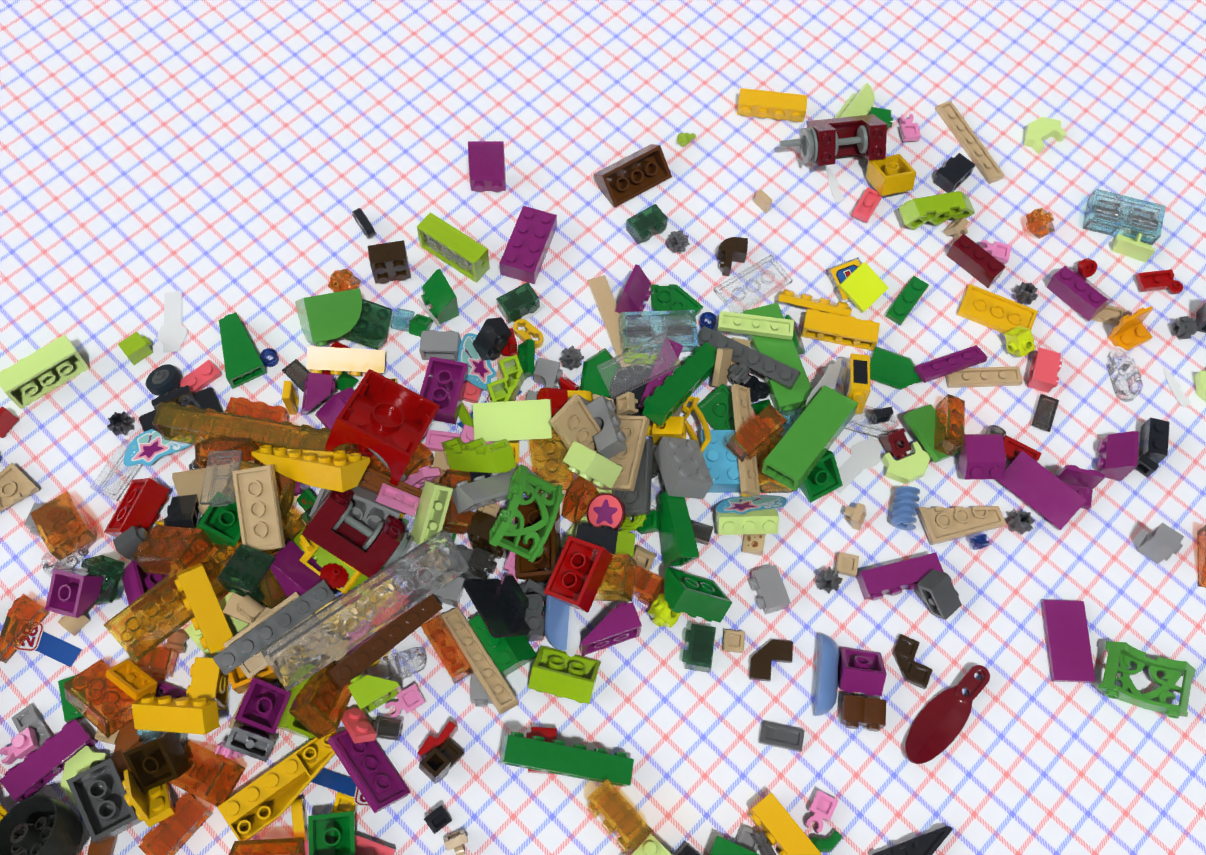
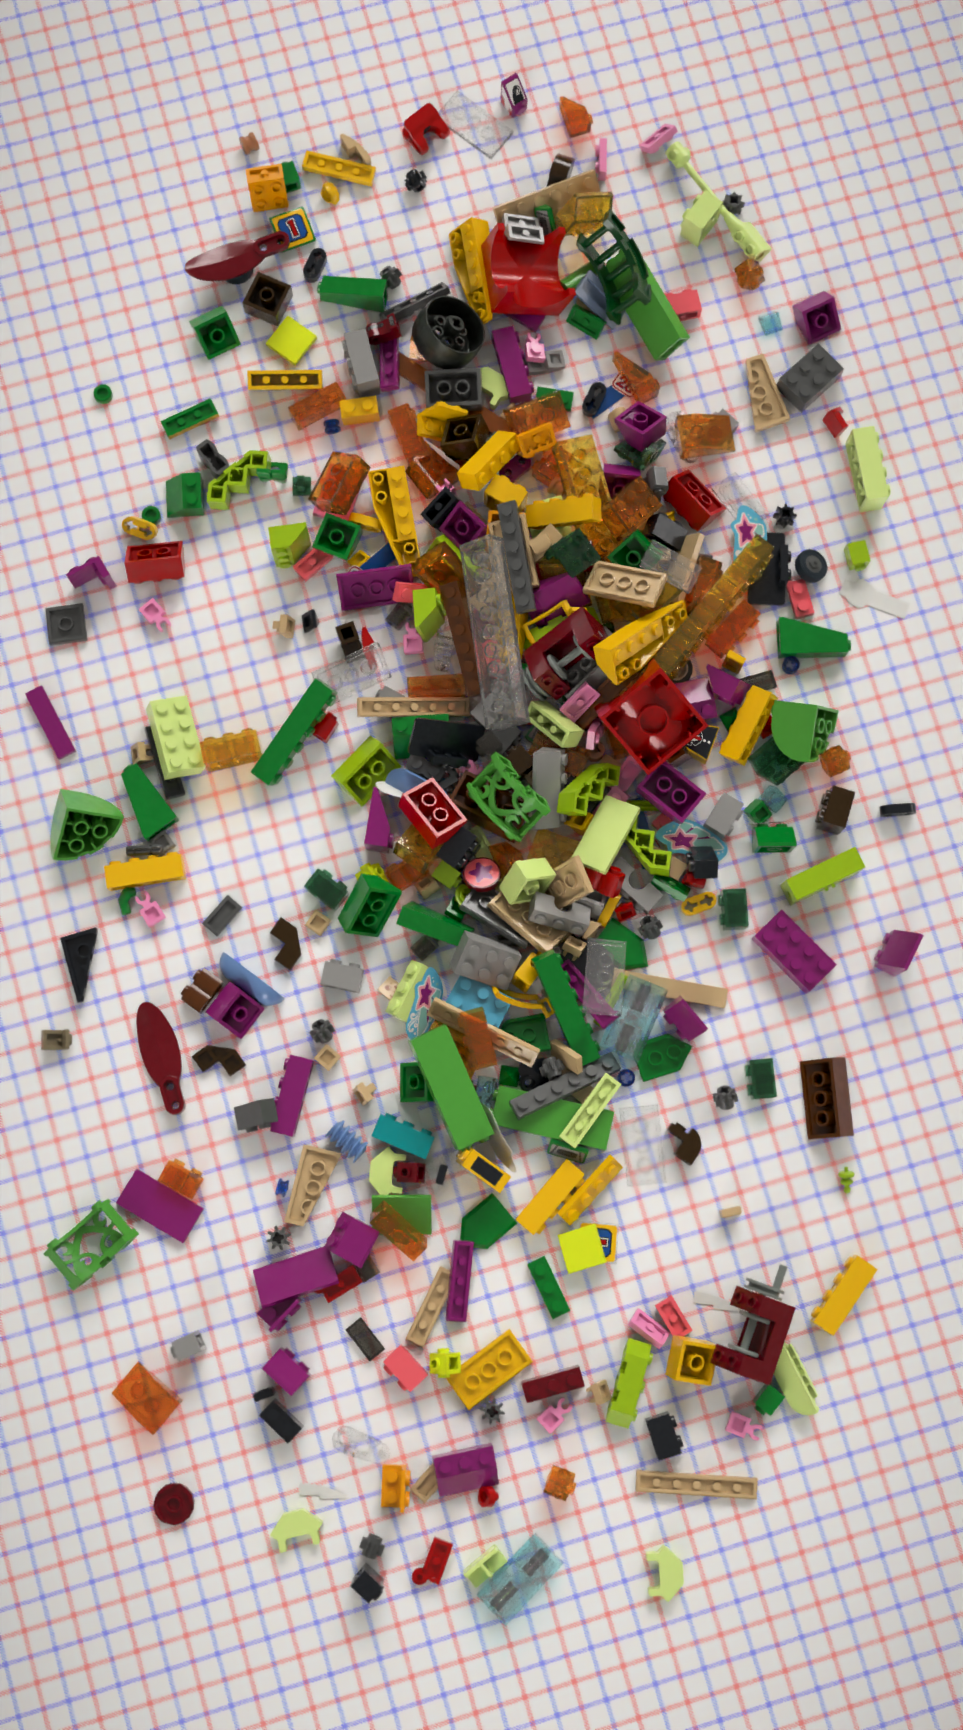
camera: 120 degrees right, 15 degrees up
red piece [320,563,349,589] -> none
none -> dark tan bracket [41,1029,72,1050]
none -> clear orange brick [157,1158,205,1200]
none -> clear tile [311,642,392,704]
none -> teal brick [371,1113,435,1160]
none -> white sticker [424,439,460,470]
none -> black beam [582,382,606,417]
none -> bright pink plate [627,1308,670,1349]

